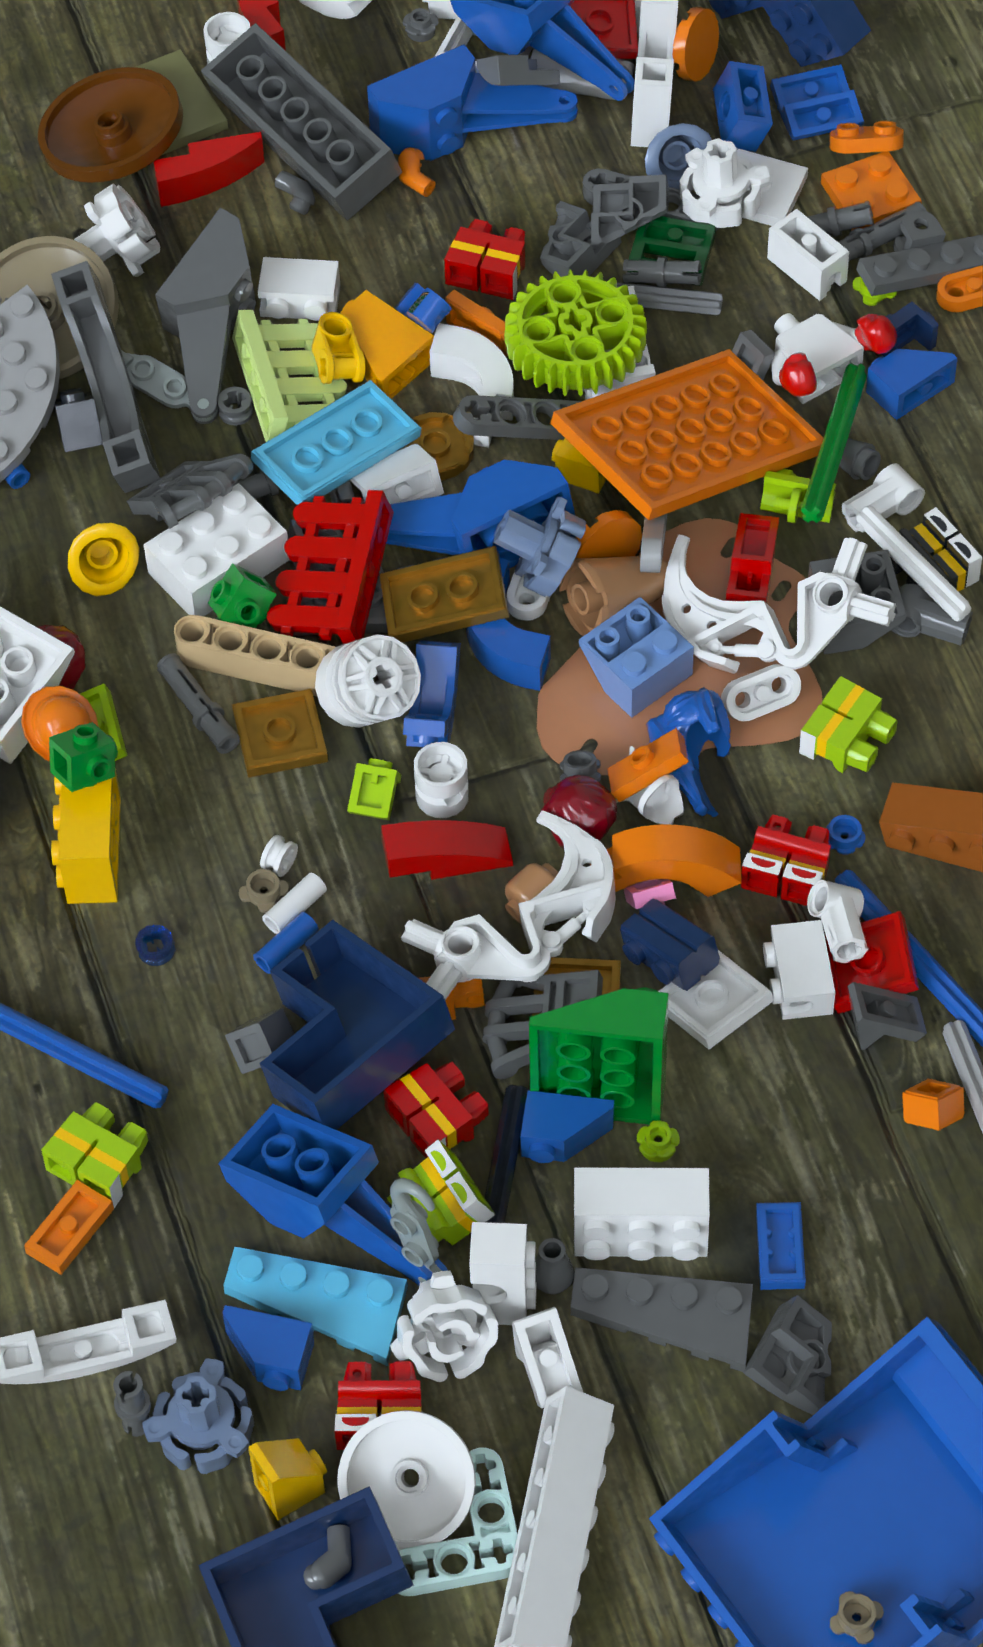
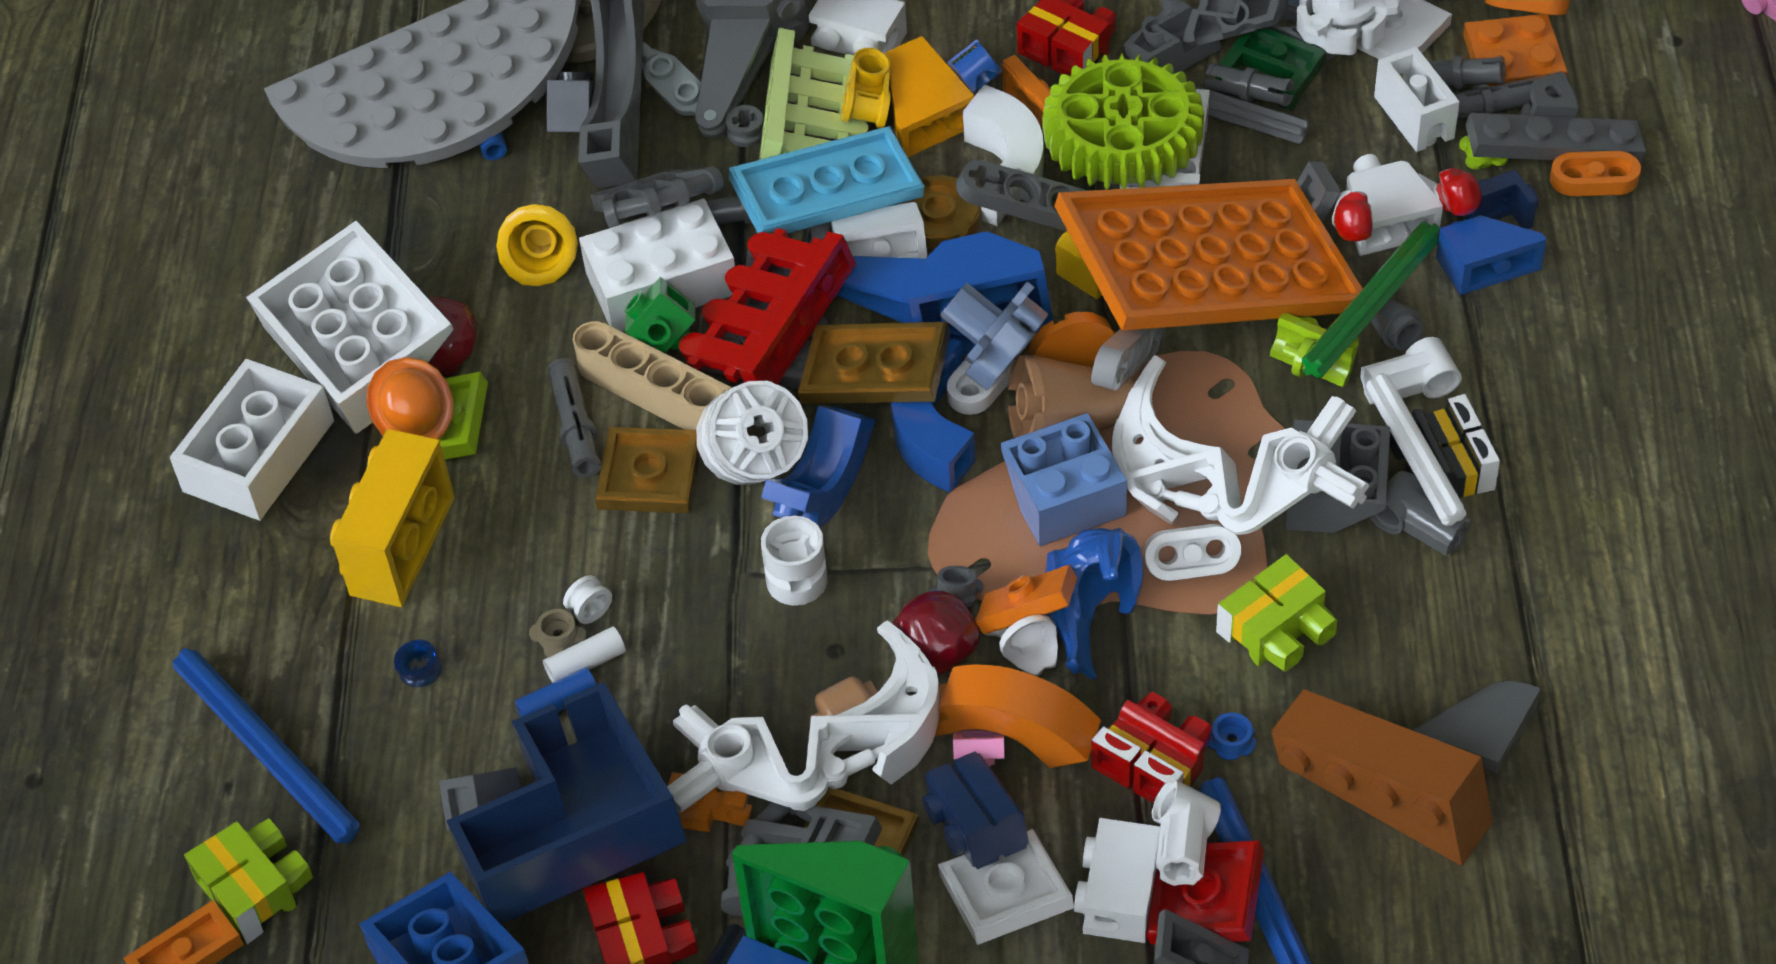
camera: 20 degrees right, 5 degrees down
green brick [49,722,118,792] -> none
lime bracket [347,758,402,820] -> none
red slope [381,820,513,880] -> none
red slope [726,513,779,603] -> none

